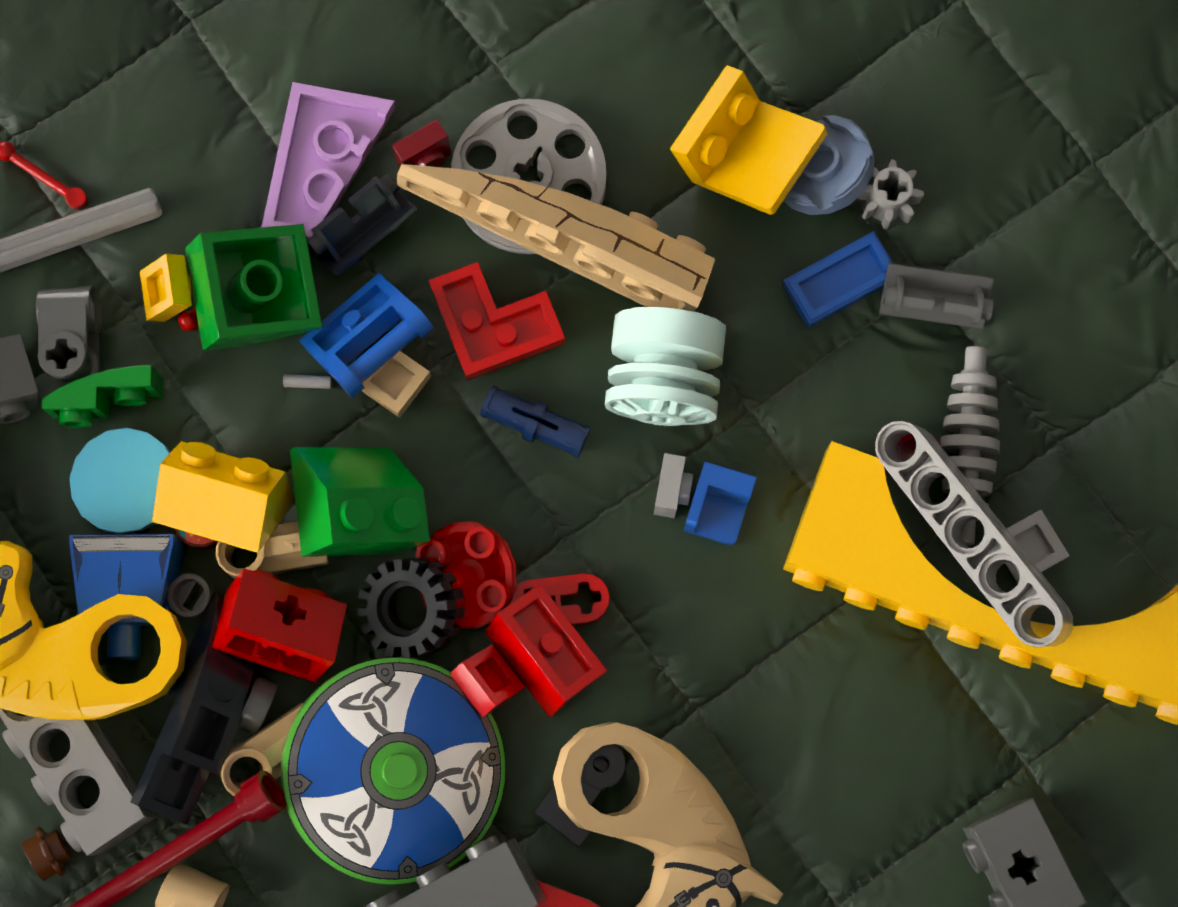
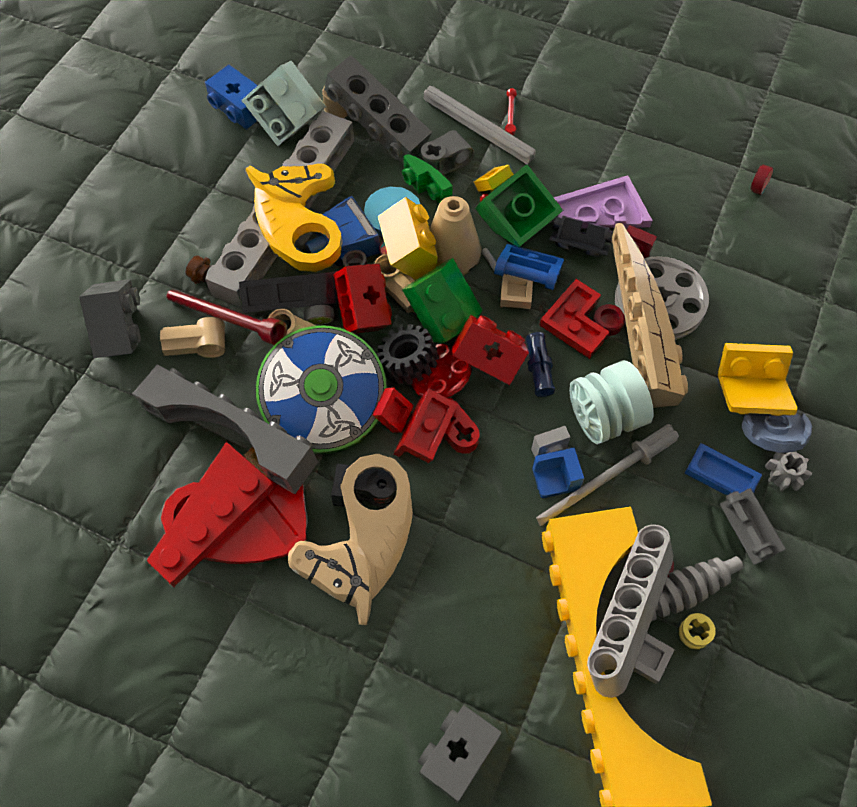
camera: 60 degrees right, 15 degrees down
none -> tan cone [430,196,482,276]
none -> red brick [452,315,529,385]
none -> light grey piece [536,424,679,526]
none -> dark red tile [593,304,625,336]
none -> light yellow bush [679,613,715,649]

